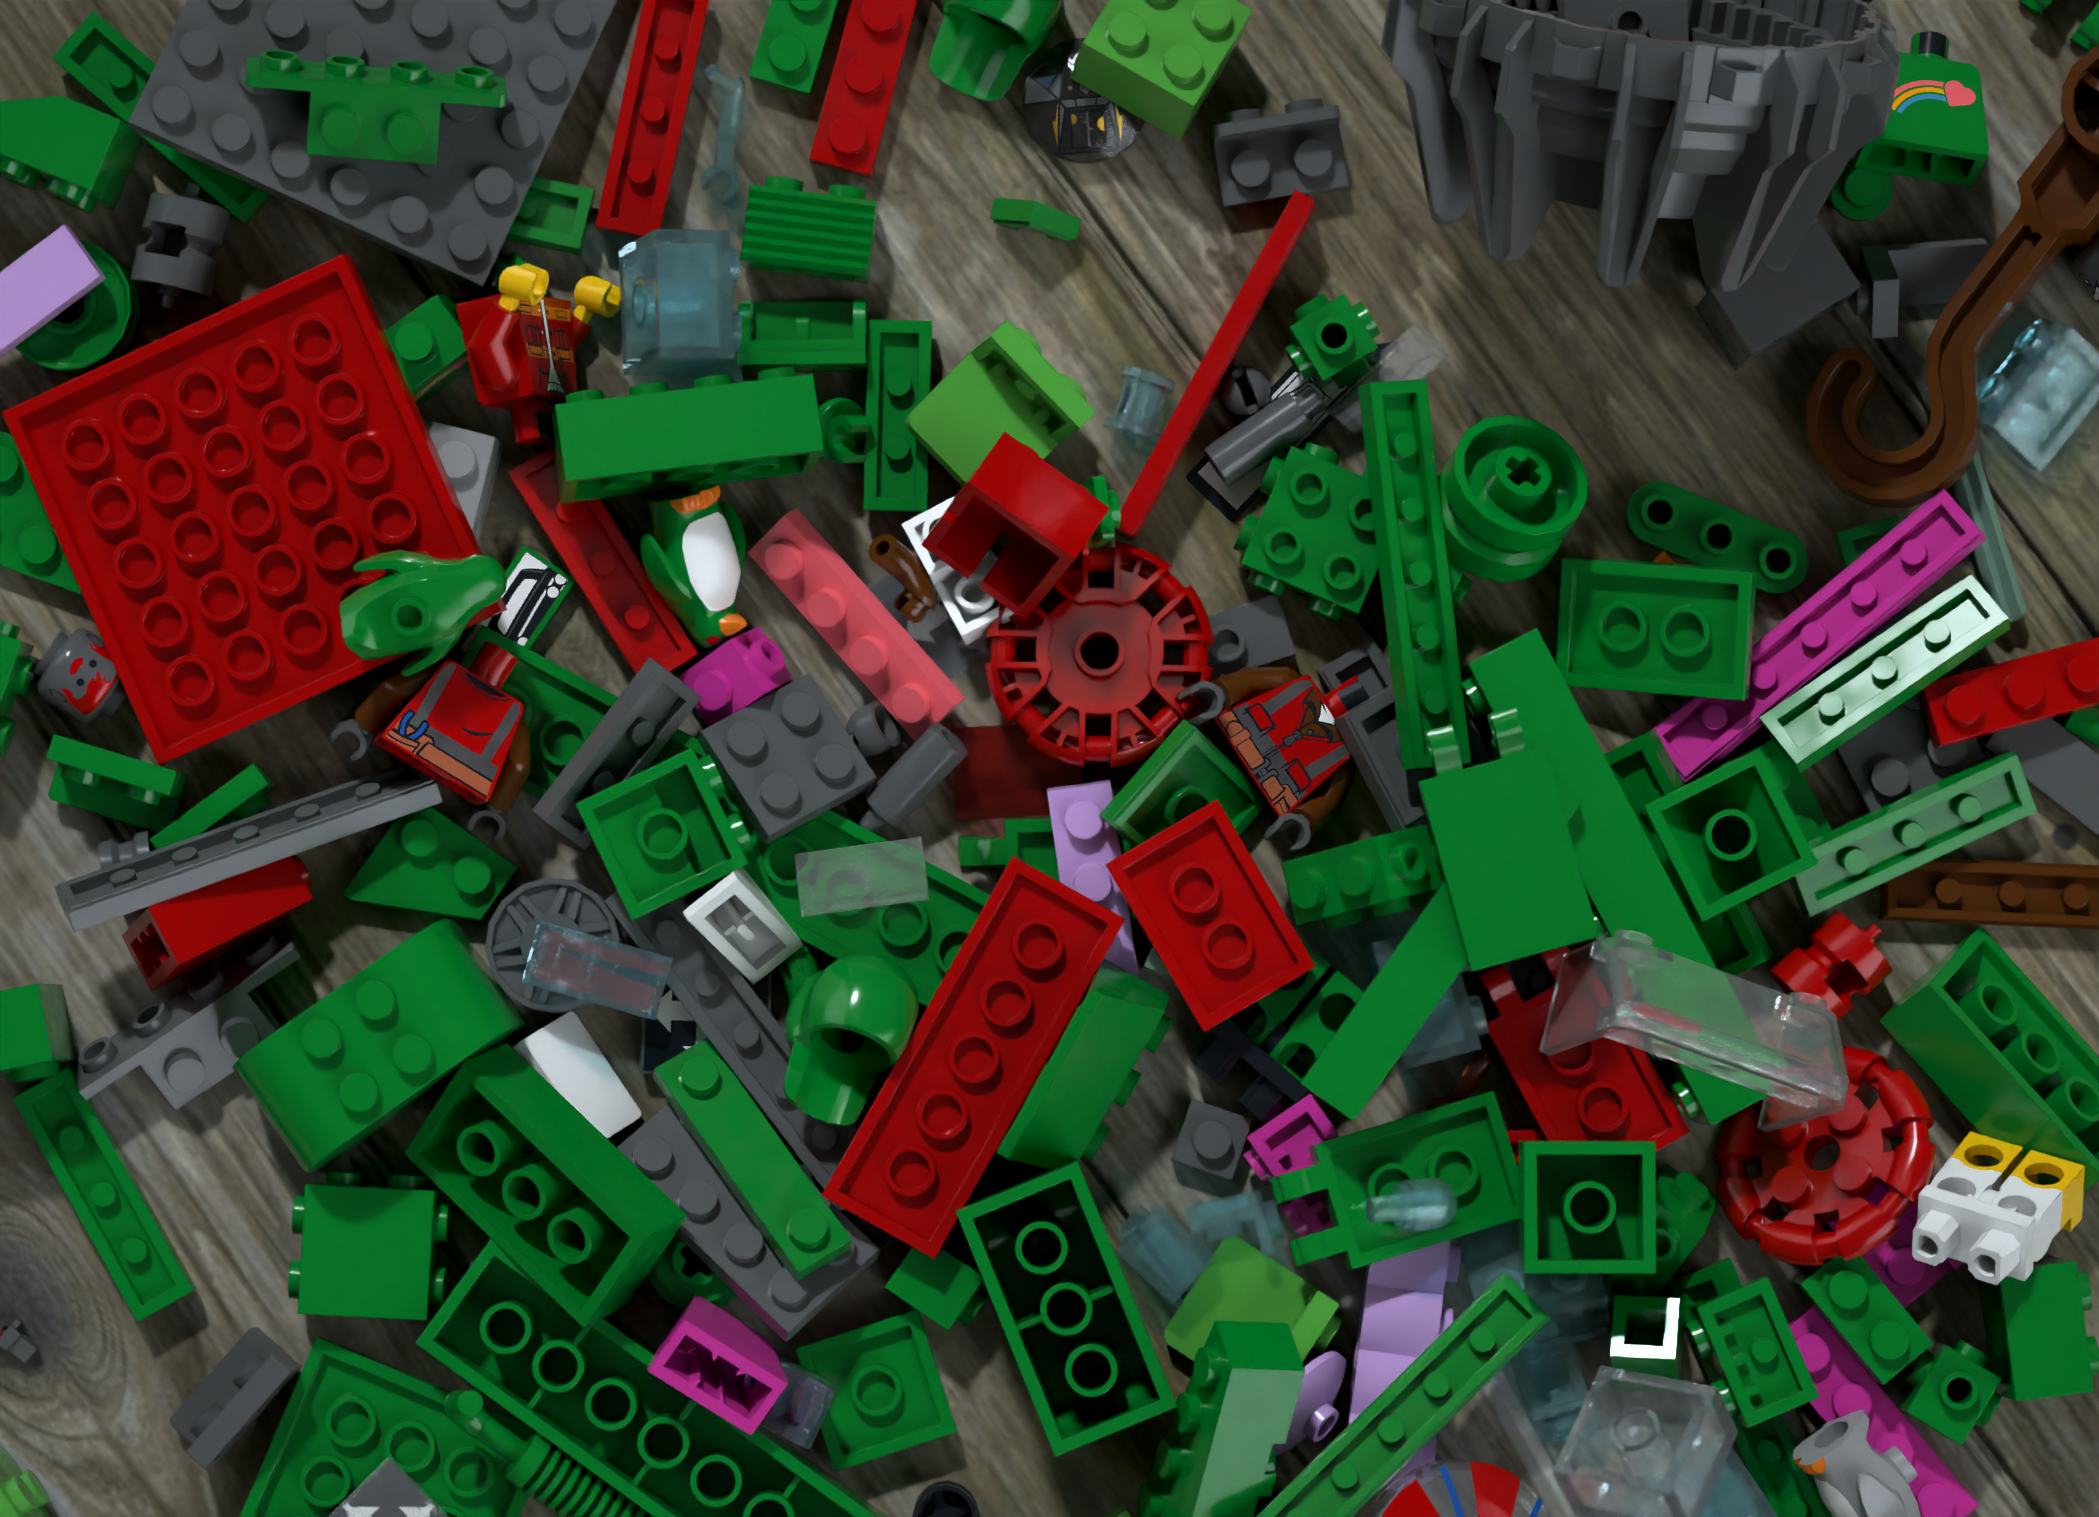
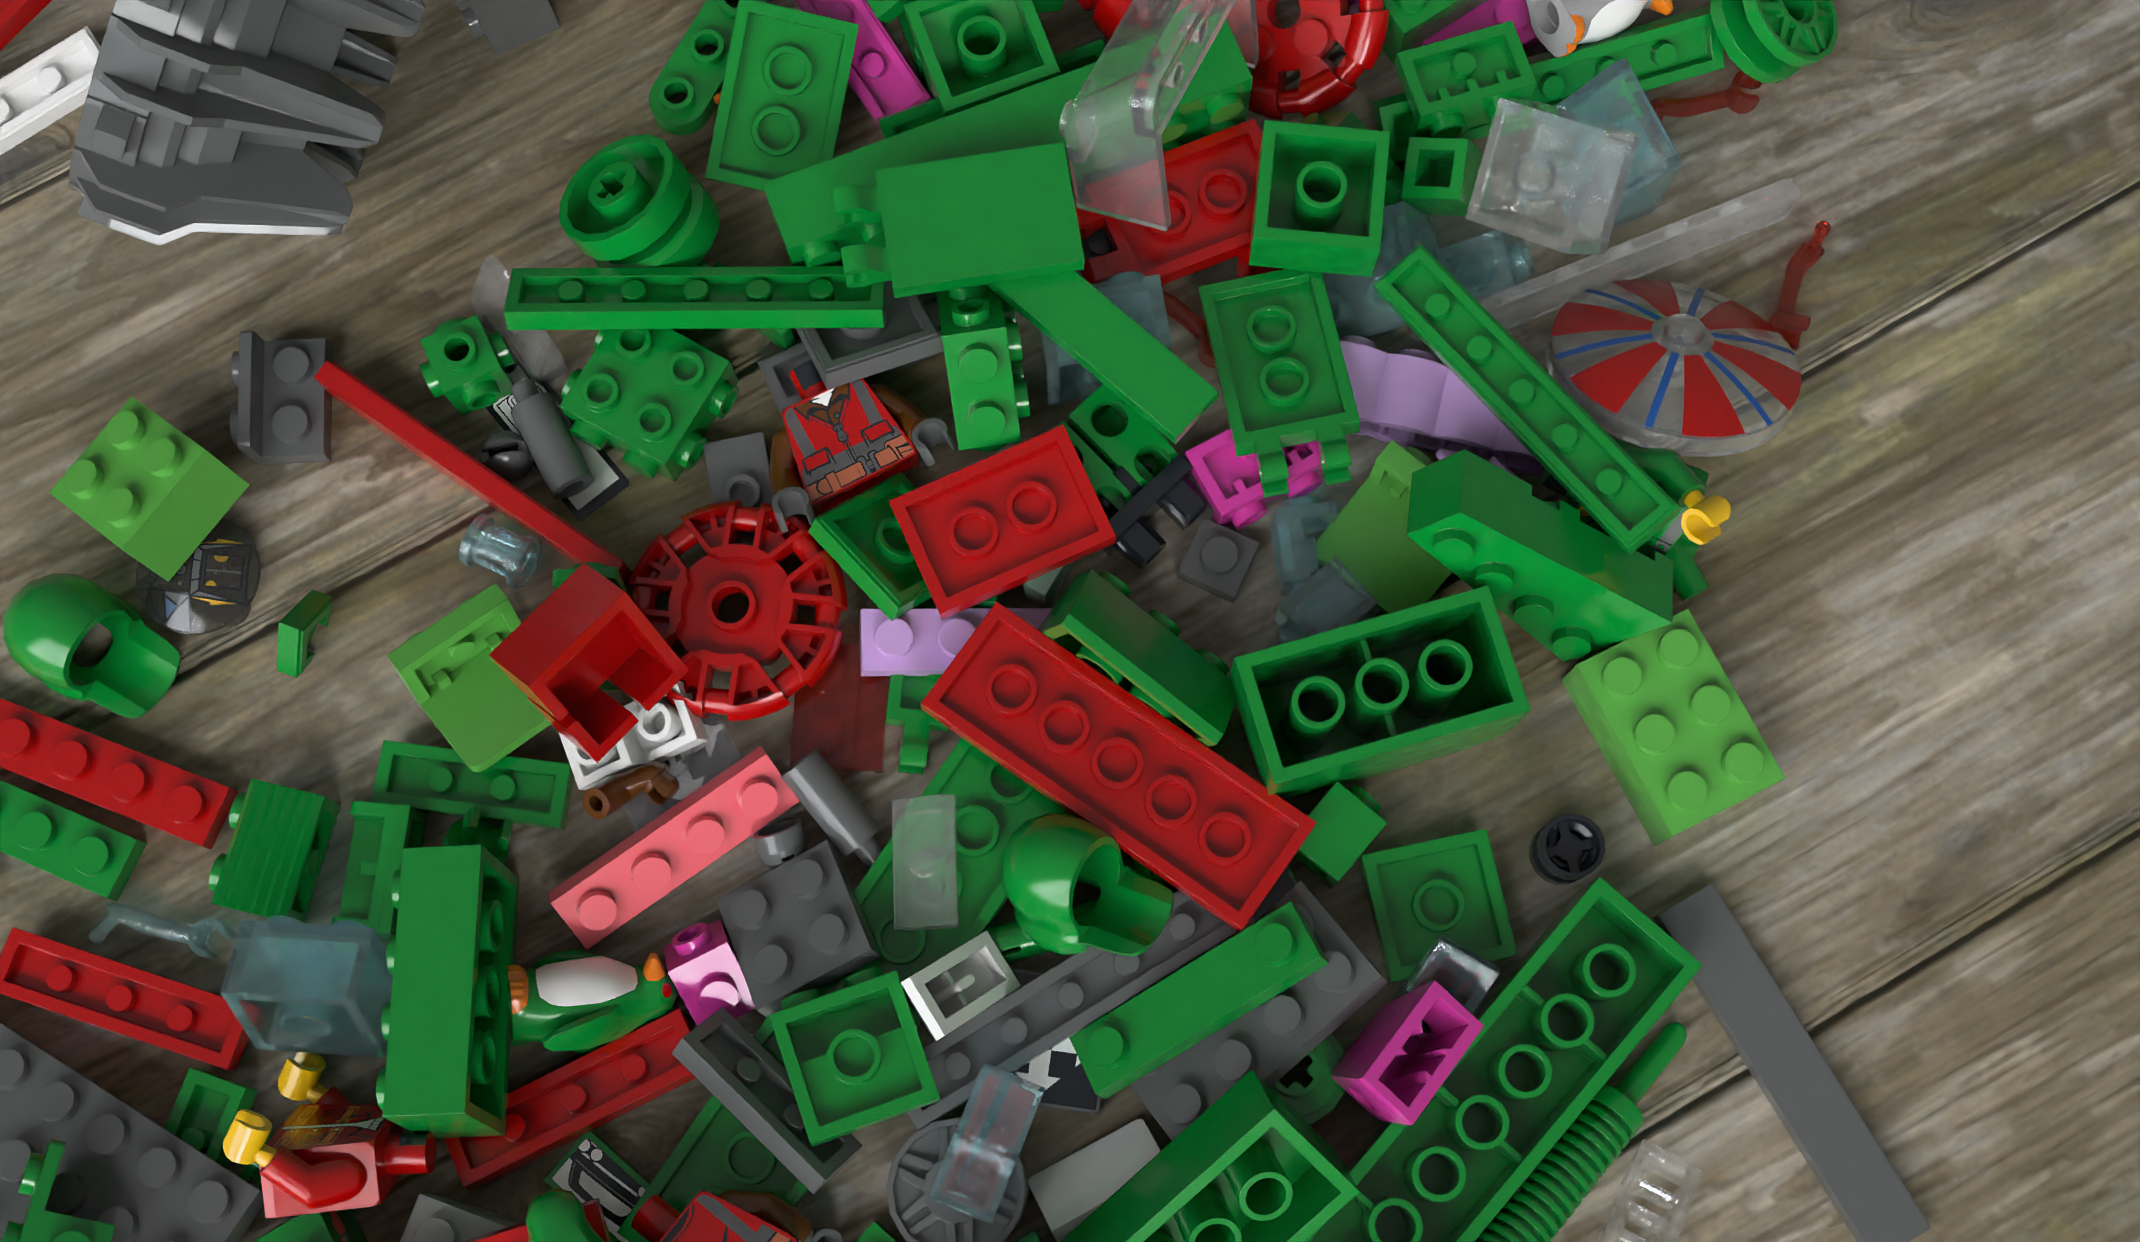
camera: 85 degrees left, 10 degrees down
clear light blue cylinder [1366,1178,1457,1232] -> none

